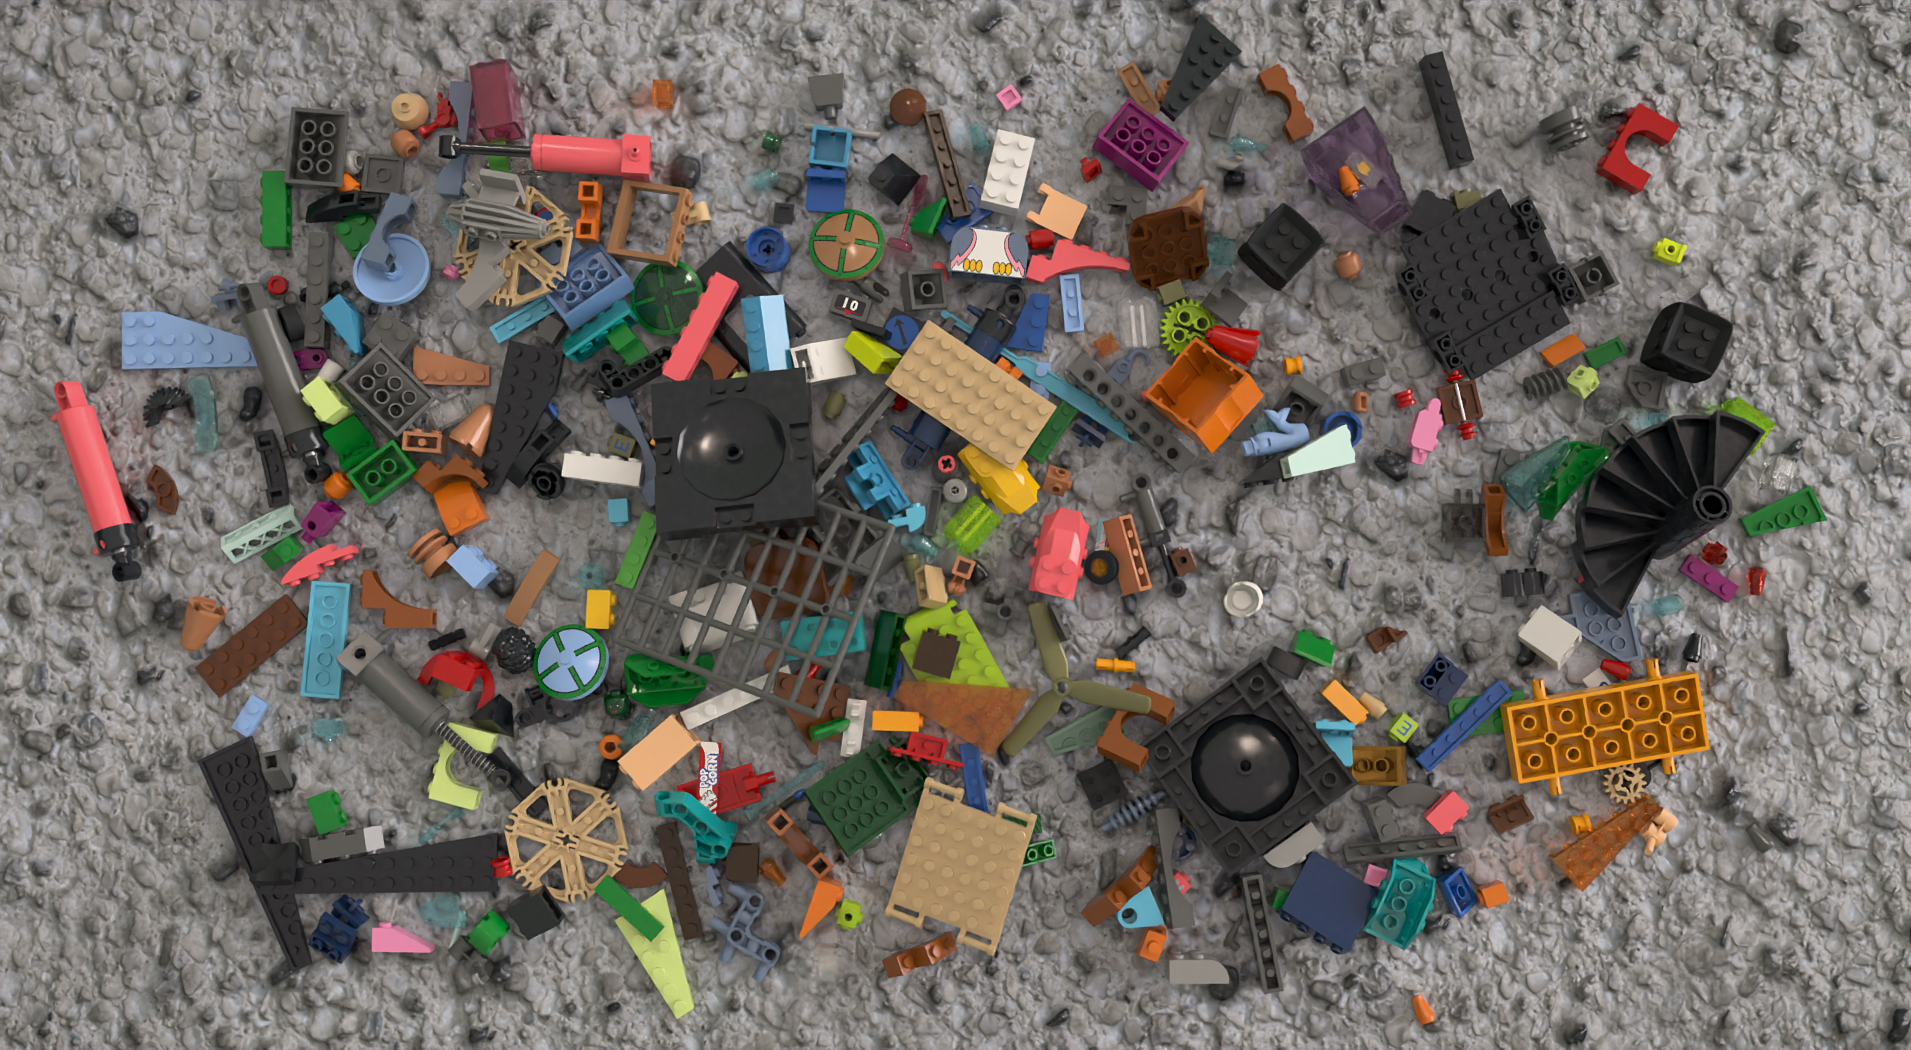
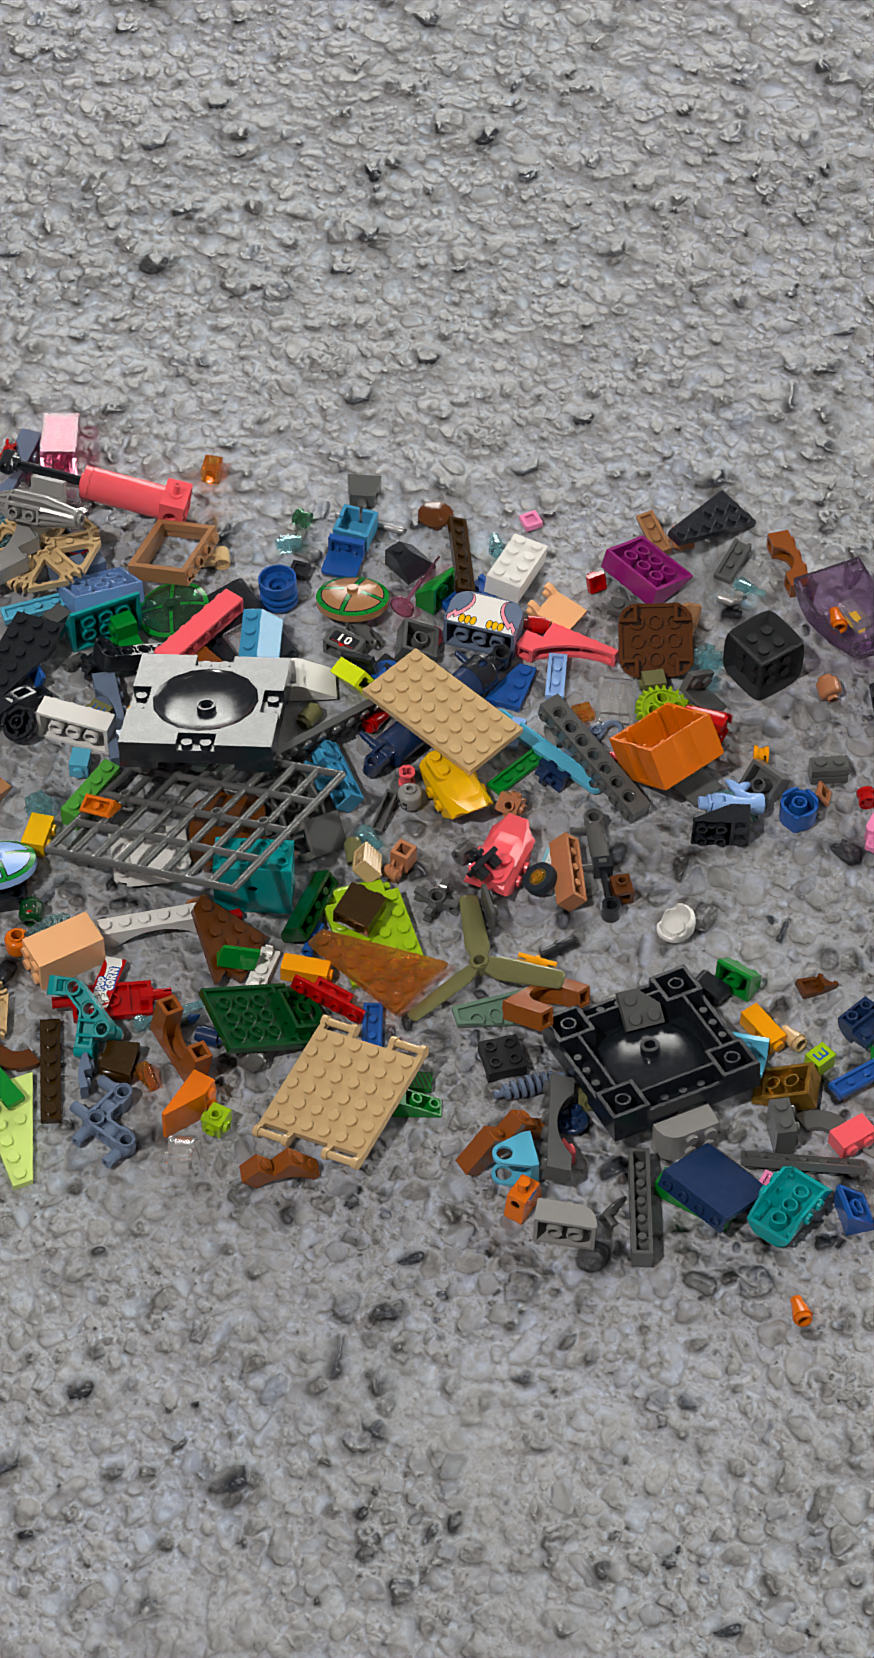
camera: 10 degrees right, 35 degrees down
orange arch [575,181,604,243] -> none
green slope [624,653,714,708] -> none
medium azure brick [888,503,926,534] -> none
clear neon green brick [943,494,1002,554] -> none
light aqua slope [1280,424,1355,479] -> none
none -> orange slope [79,793,122,819]
none -> black hips [466,846,502,881]
none -> dark grey plate [615,988,665,1032]

